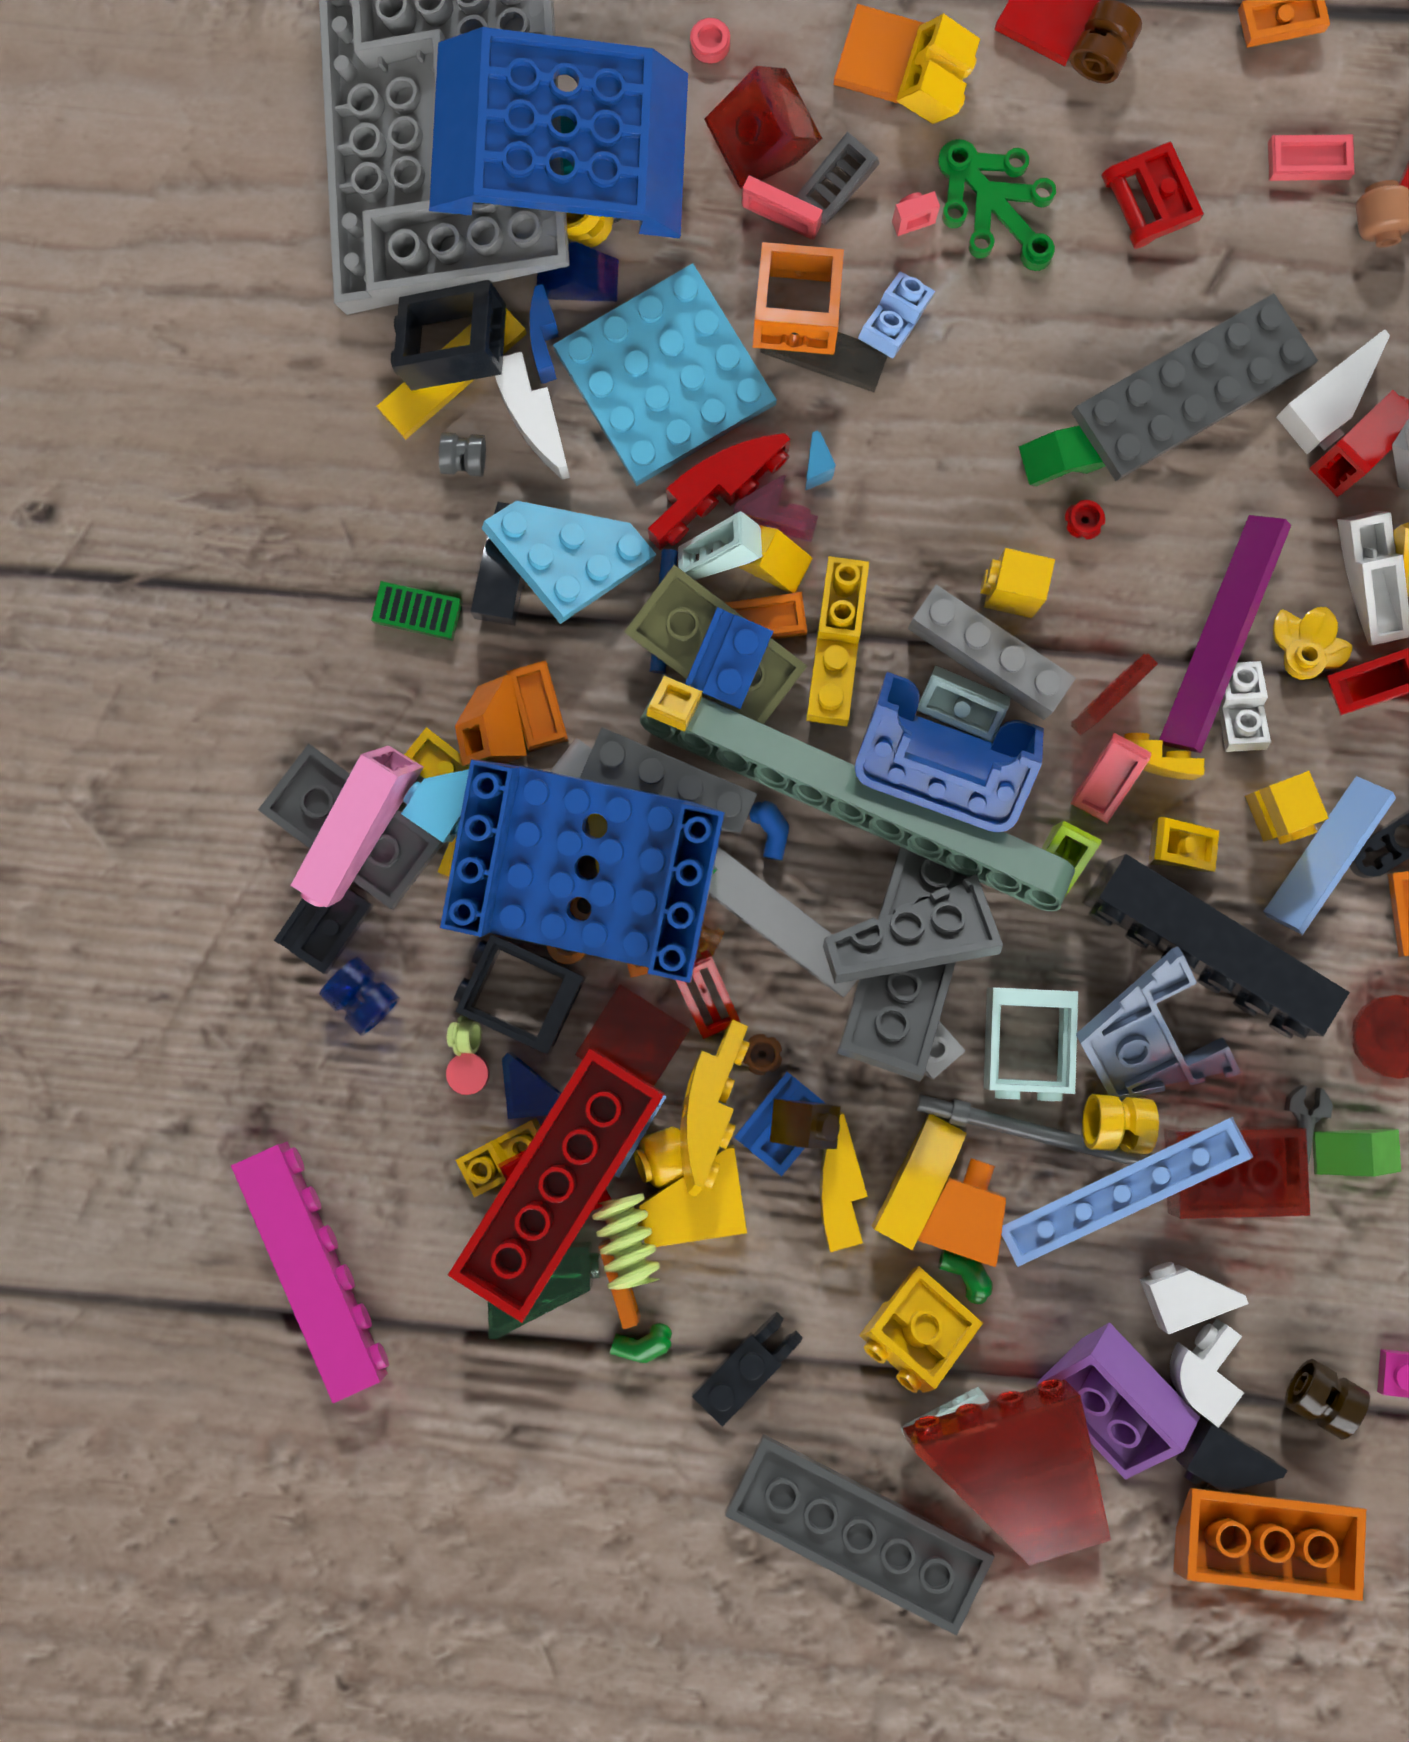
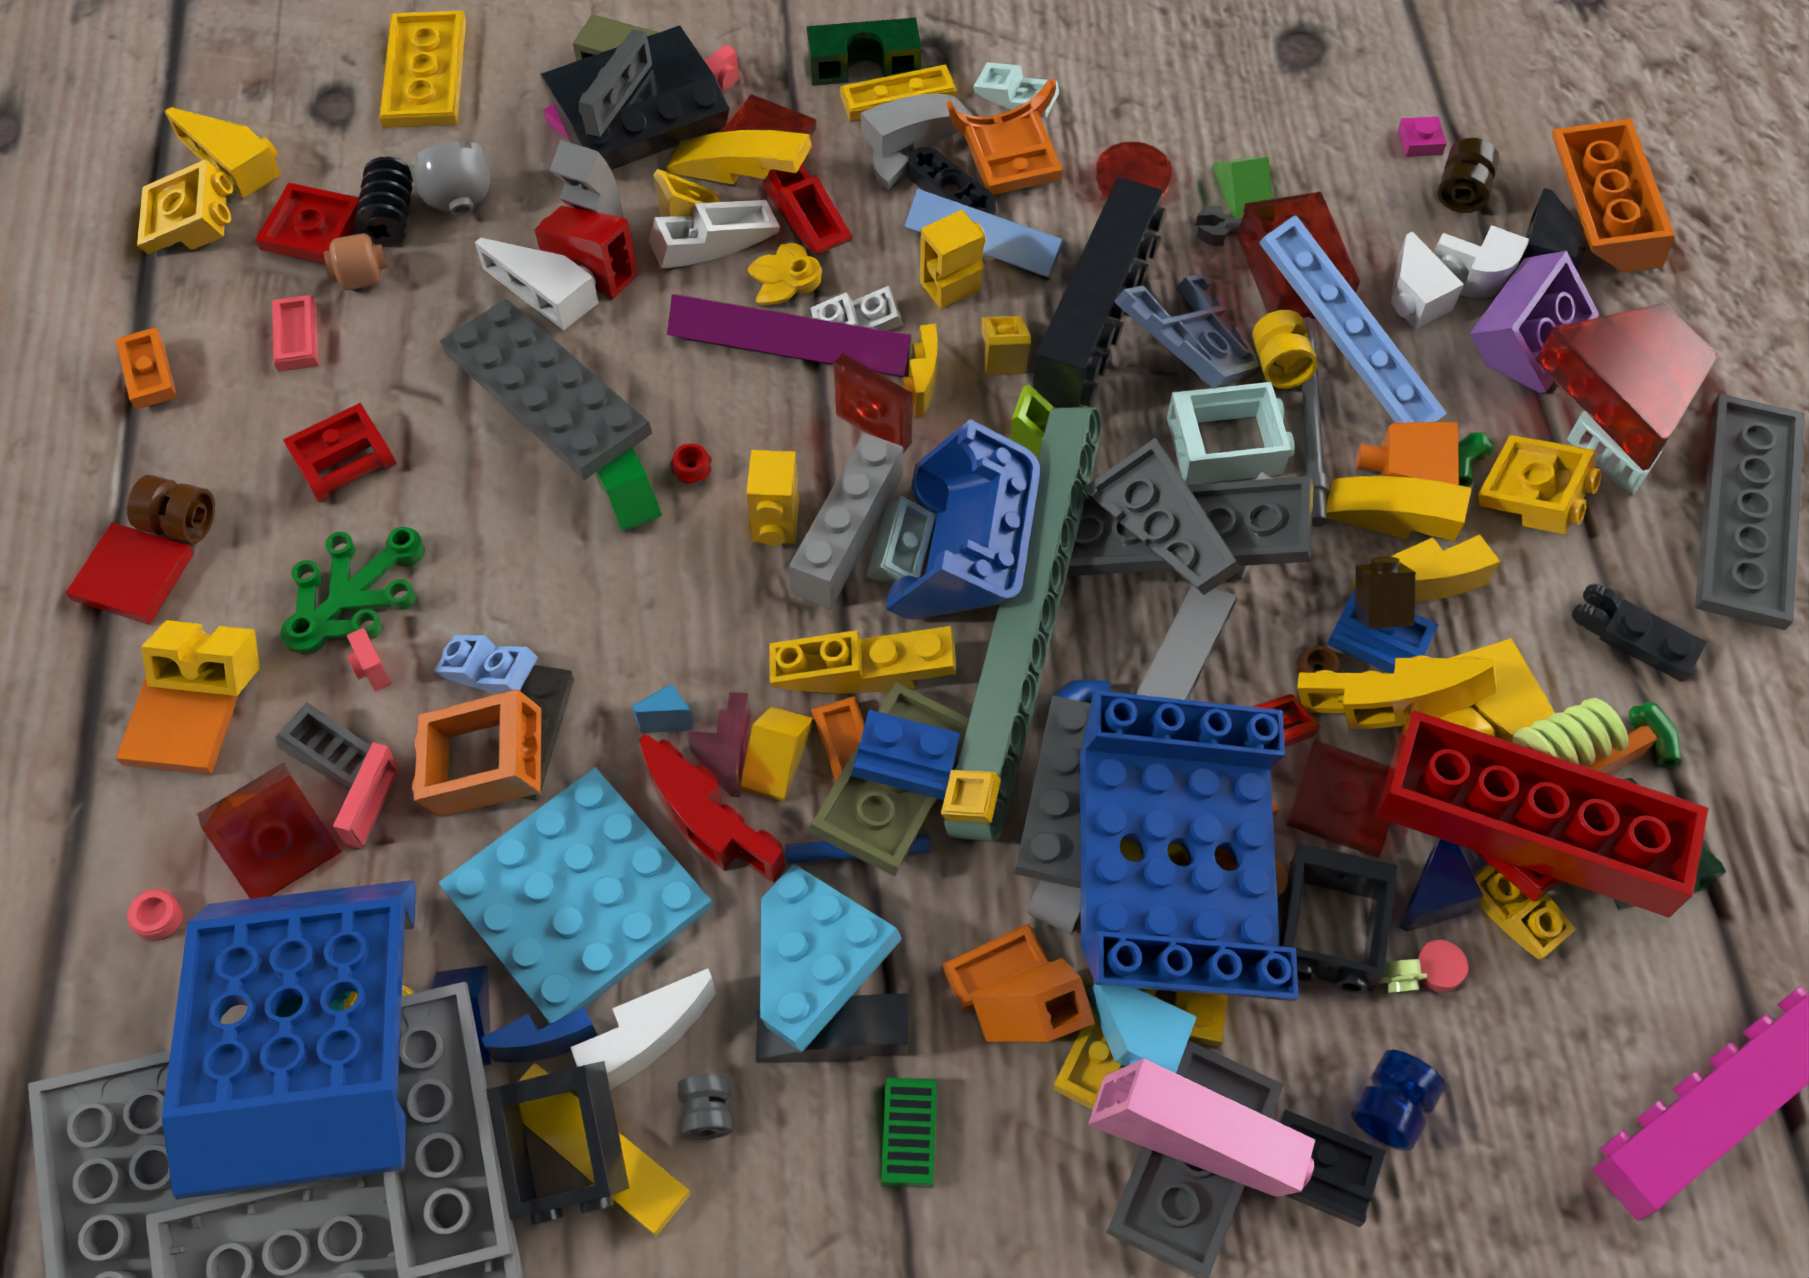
camera: 105 degrees left, 25 degrees down
light aqua slope [678,511,762,580] -> none
coral tile [1071,733,1151,824] -> none

